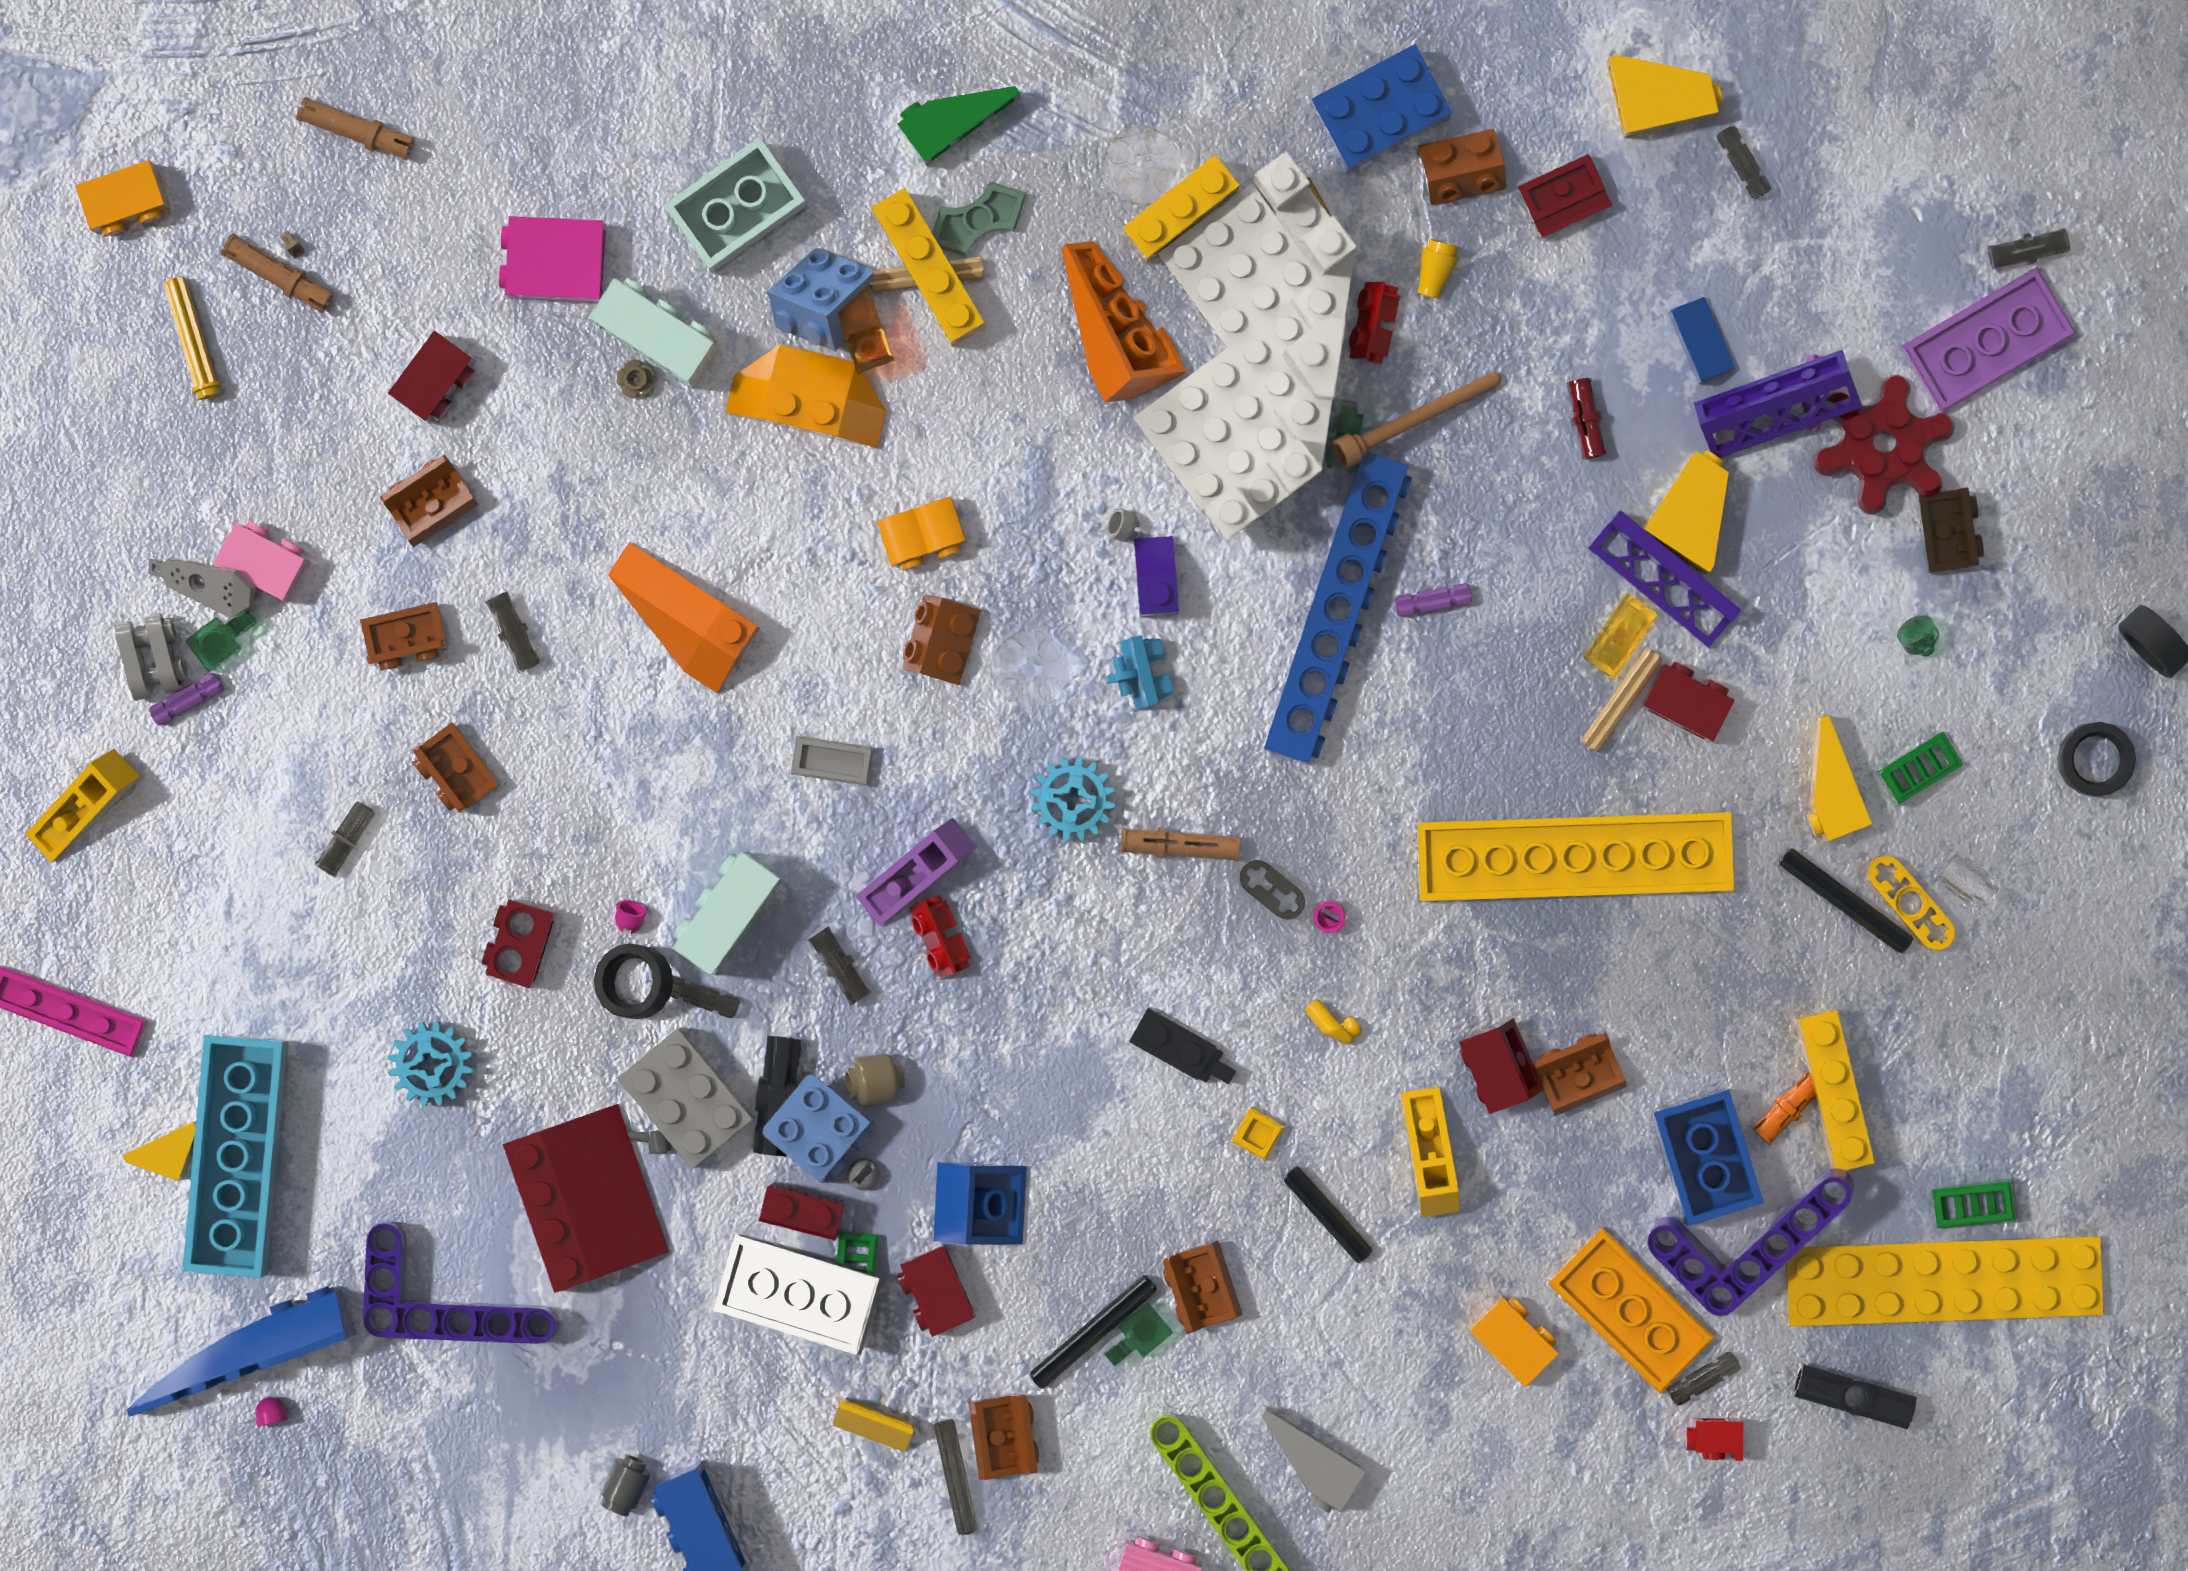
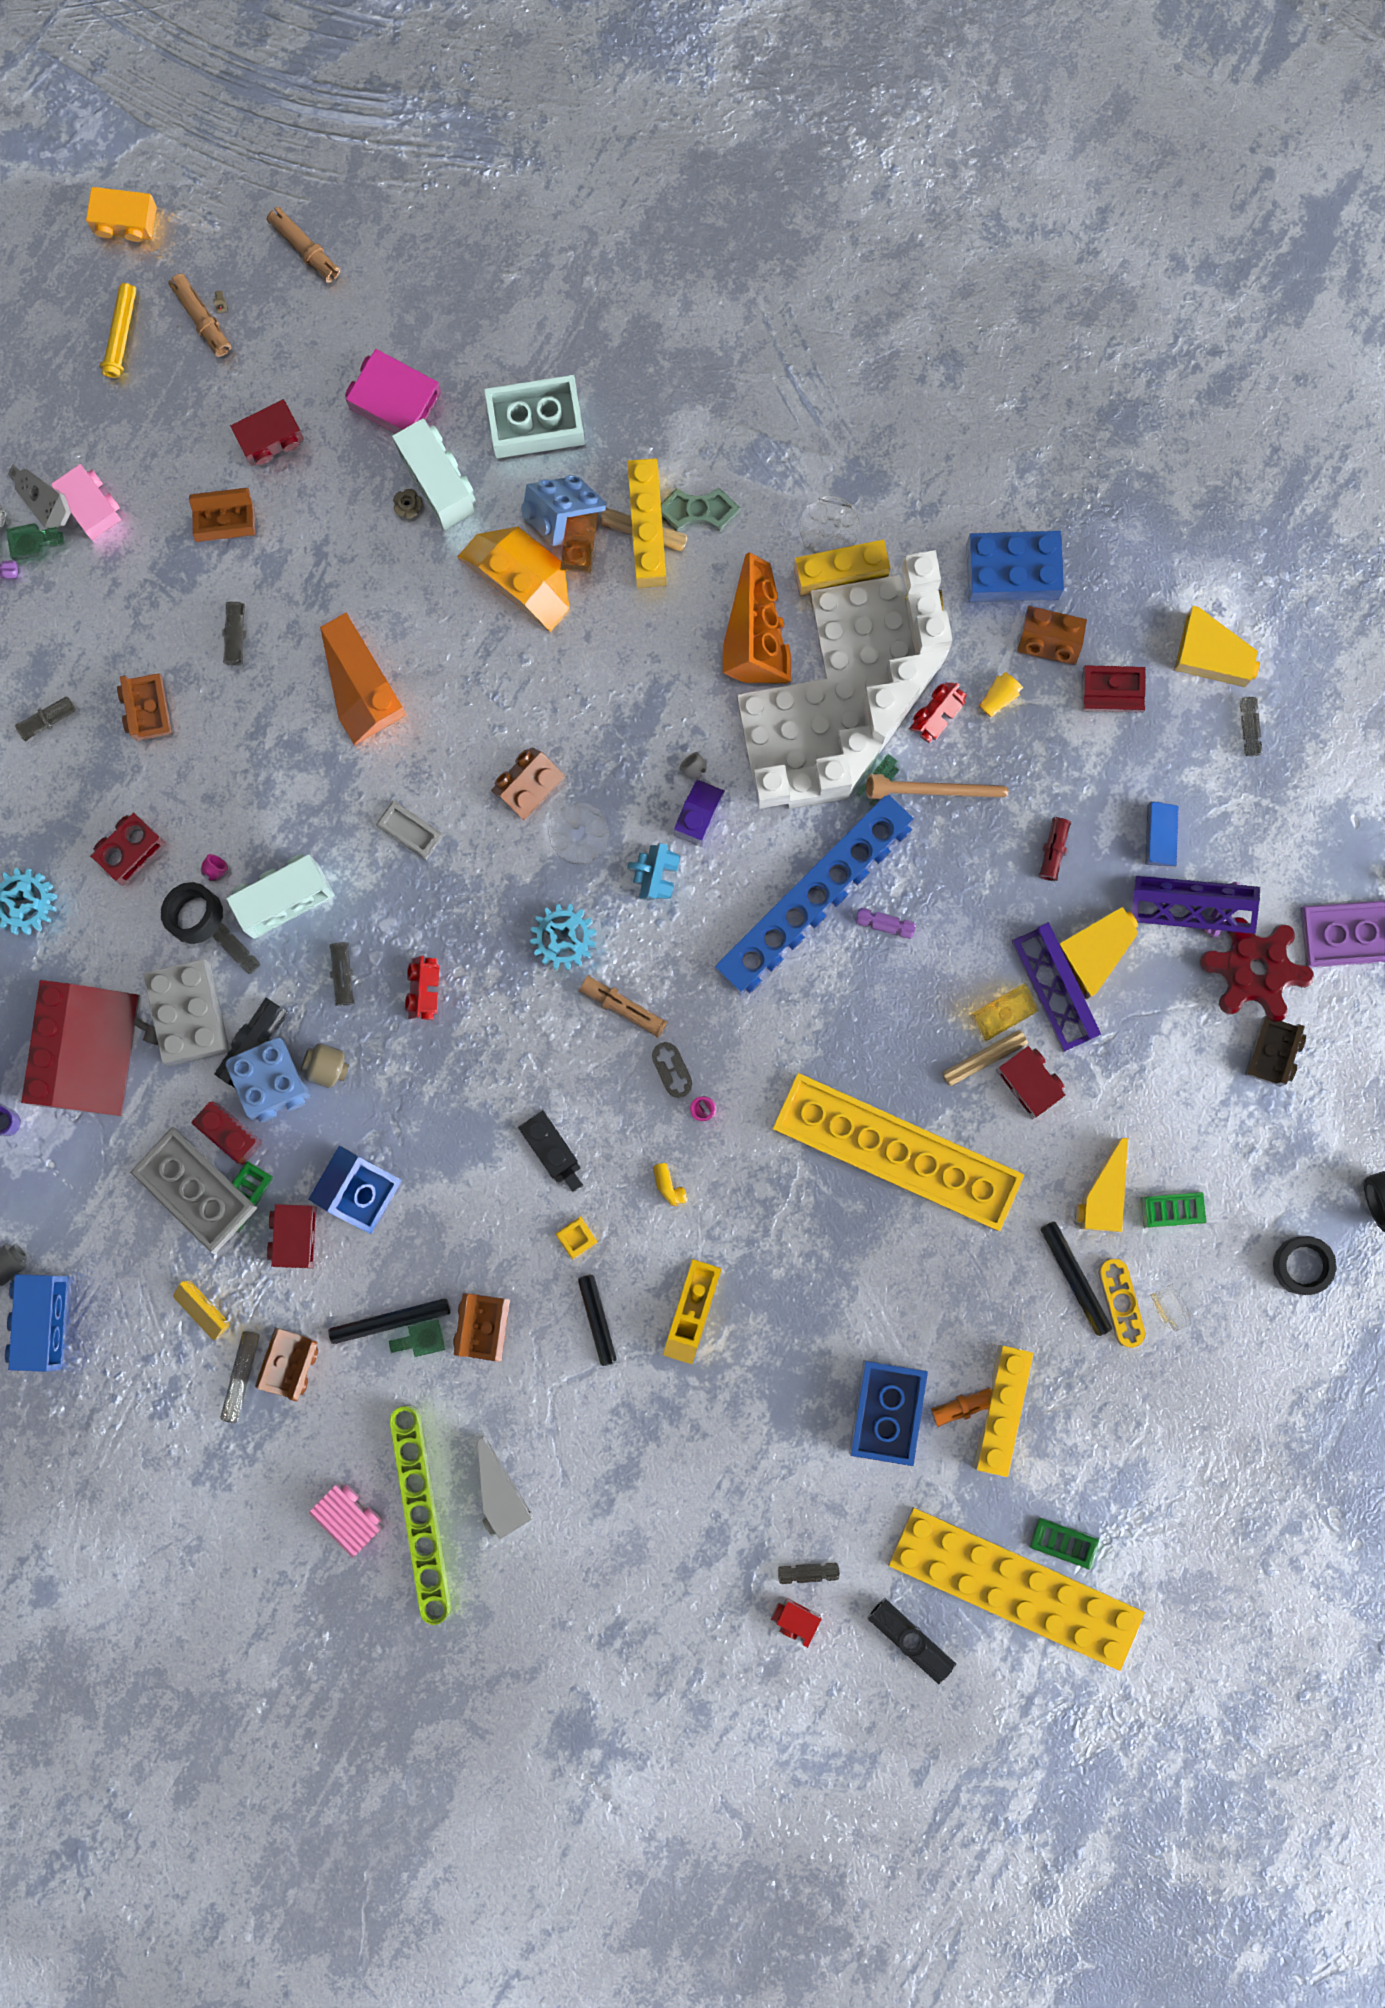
camera: 20 degrees right, 5 degrees down
dark orange bracket [360,602,448,671] -> none
light grey hinge [848,1159,879,1190] -> none
medium lavender slope [856,817,977,926] -> none
light orange brick [876,496,967,571] -> none
green slope [897,86,1020,166] -> none
dark red brick [1459,1018,1544,1114] -> none
light orange brick [1467,1296,1558,1387] -> none
dark orange bracket [1534,1033,1627,1116] -> none
light orange tile [1547,1227,1715,1394] -> none
dark purple beam [1647,1168,1854,1316] -> none
clear green tile [1897,615,1940,657] -> none

